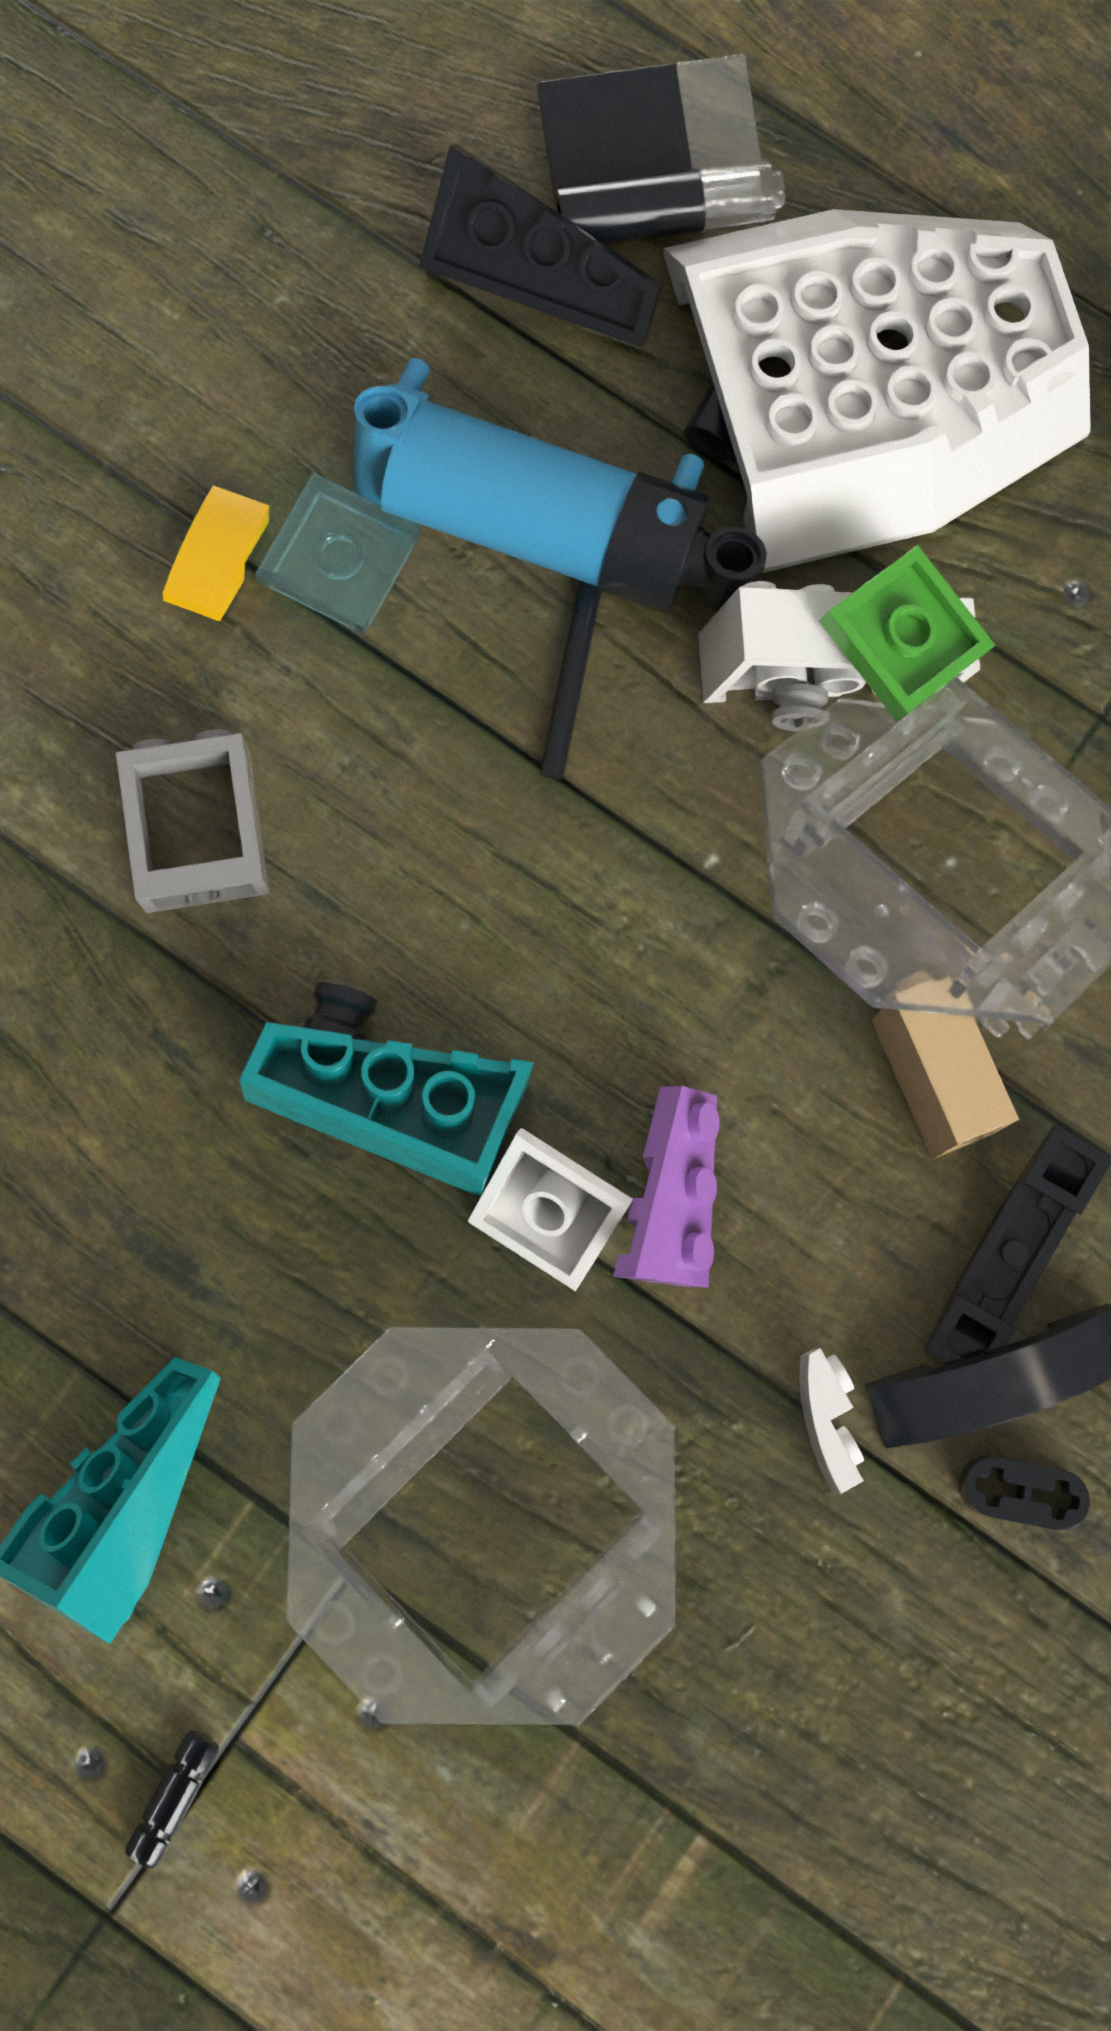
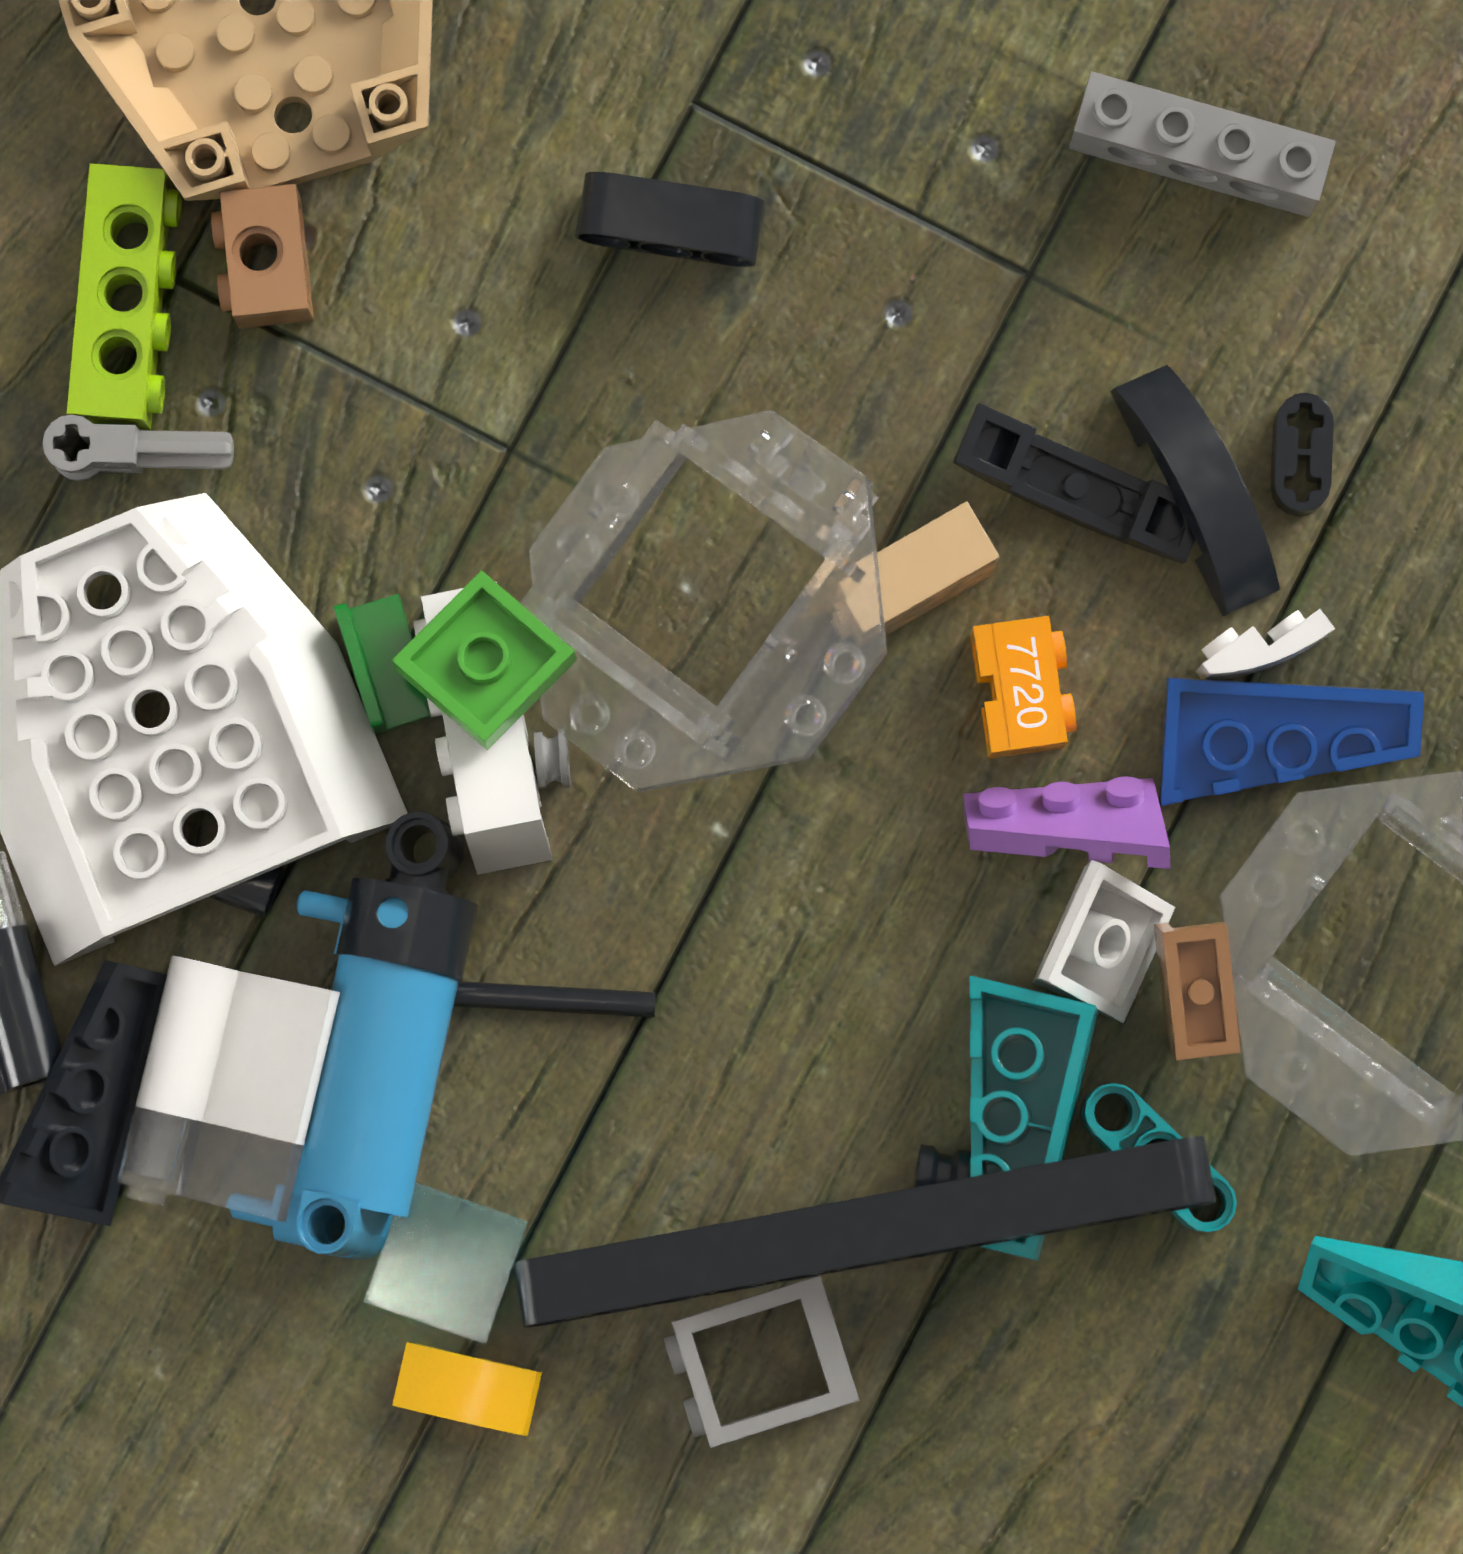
camera: 95 degrees left, 5 degrees up
none -> white door [117,956,340,1222]
none -> green panel [333,594,437,735]
none -> black beam [513,1136,1216,1328]
none -> light orange brick [970,616,1077,759]
none -> teal beam [1080,1083,1237,1232]
none -> medium nougat panel [1154,922,1241,1060]
none -> blue wing [1159,677,1424,806]

